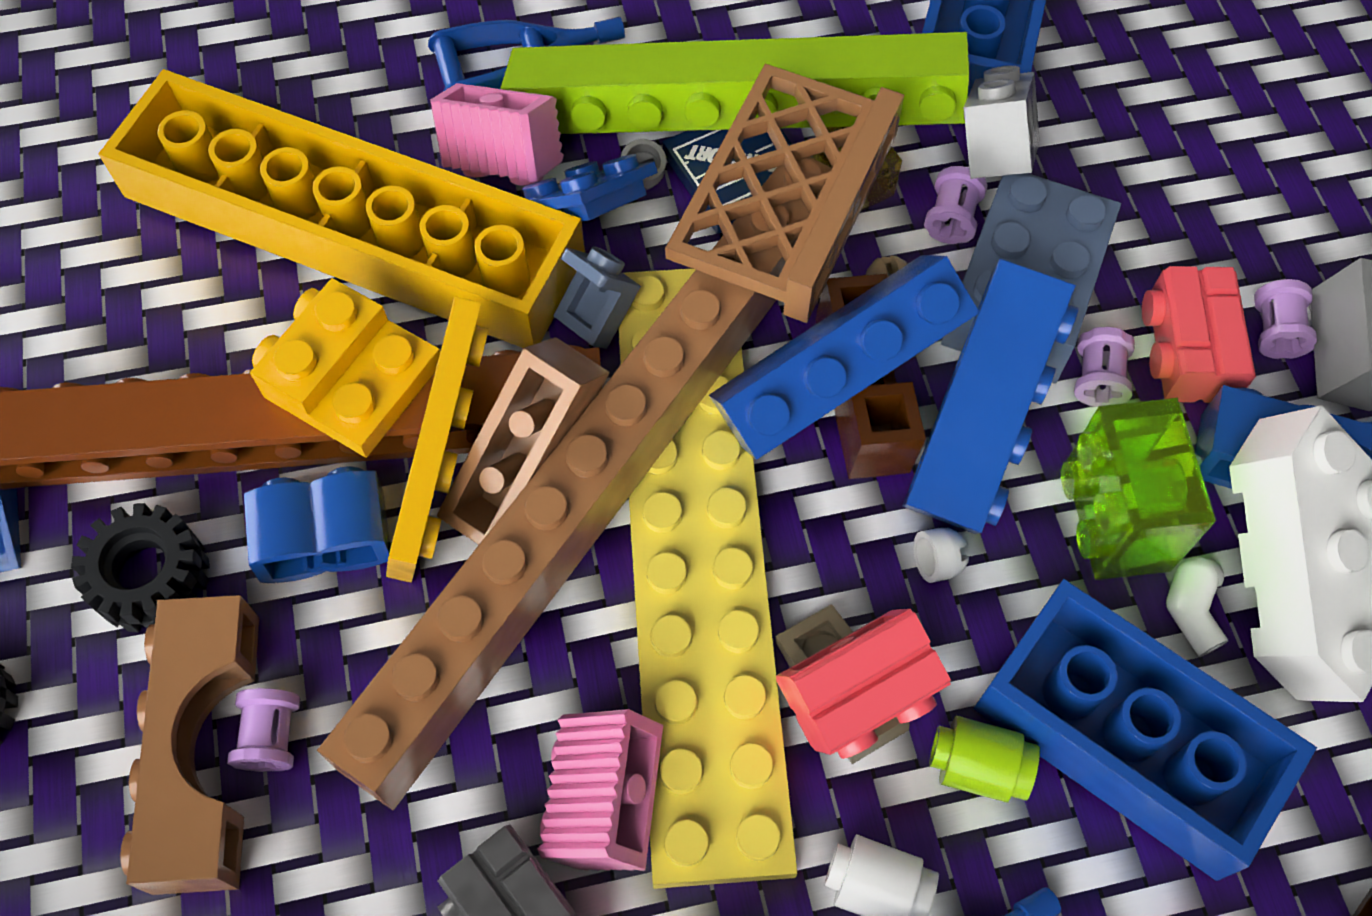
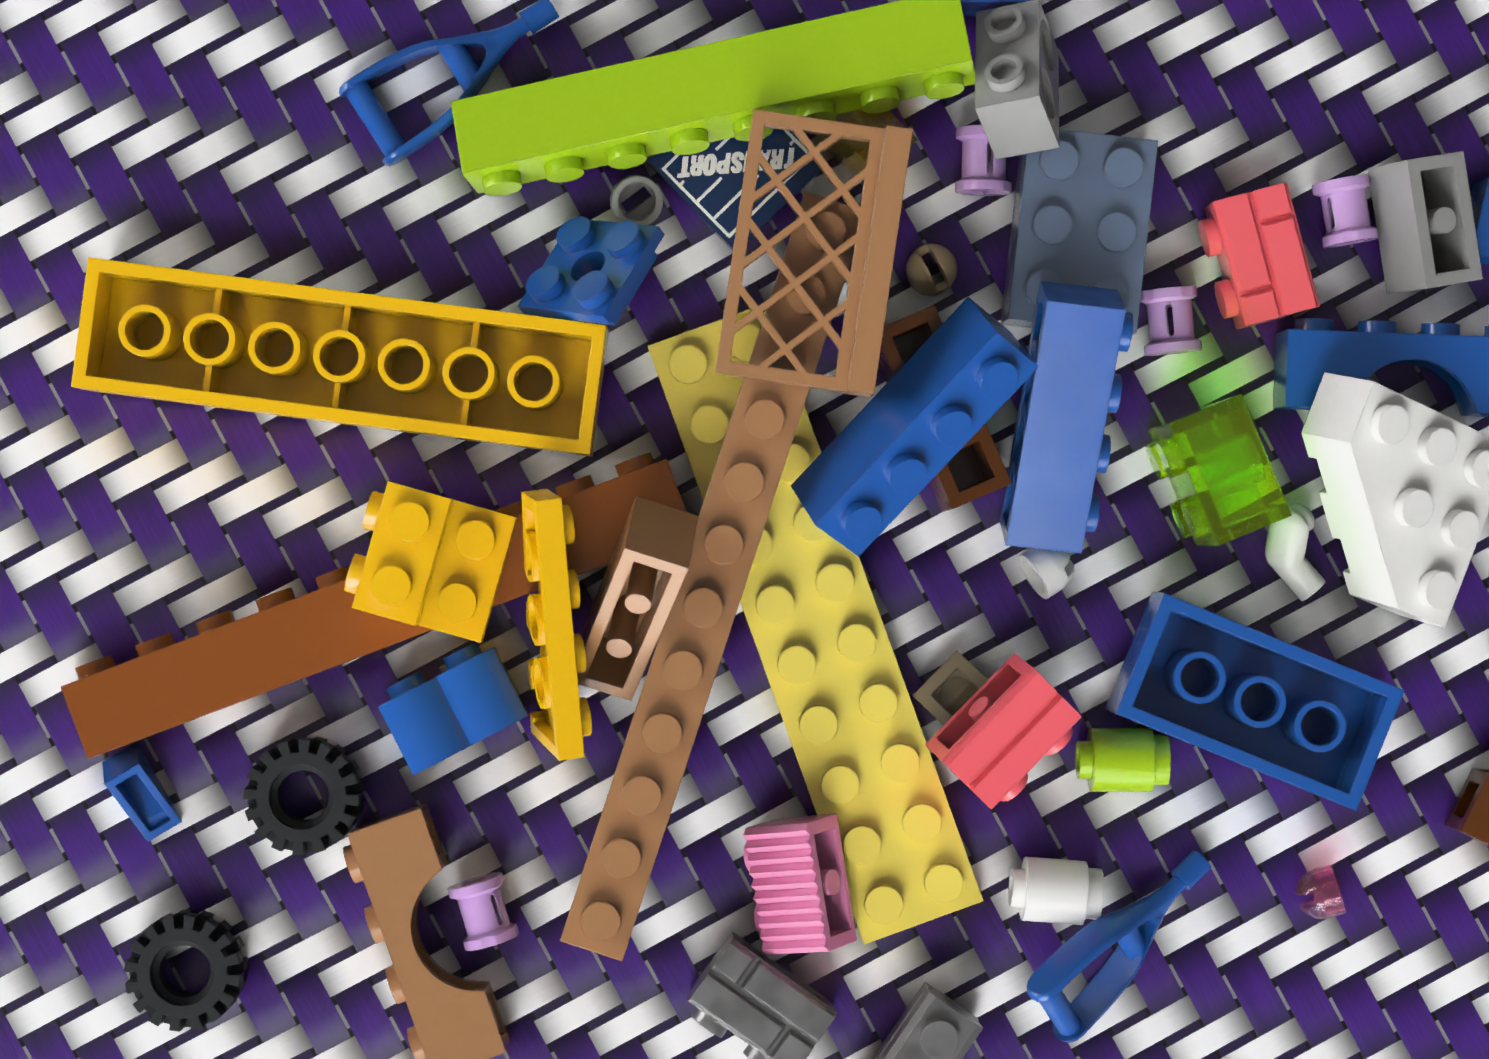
camera: 15 degrees left, 25 degrees up
bright pink brick [430,83,564,186] -> none
sand blue bracket [553,246,641,349] -> none

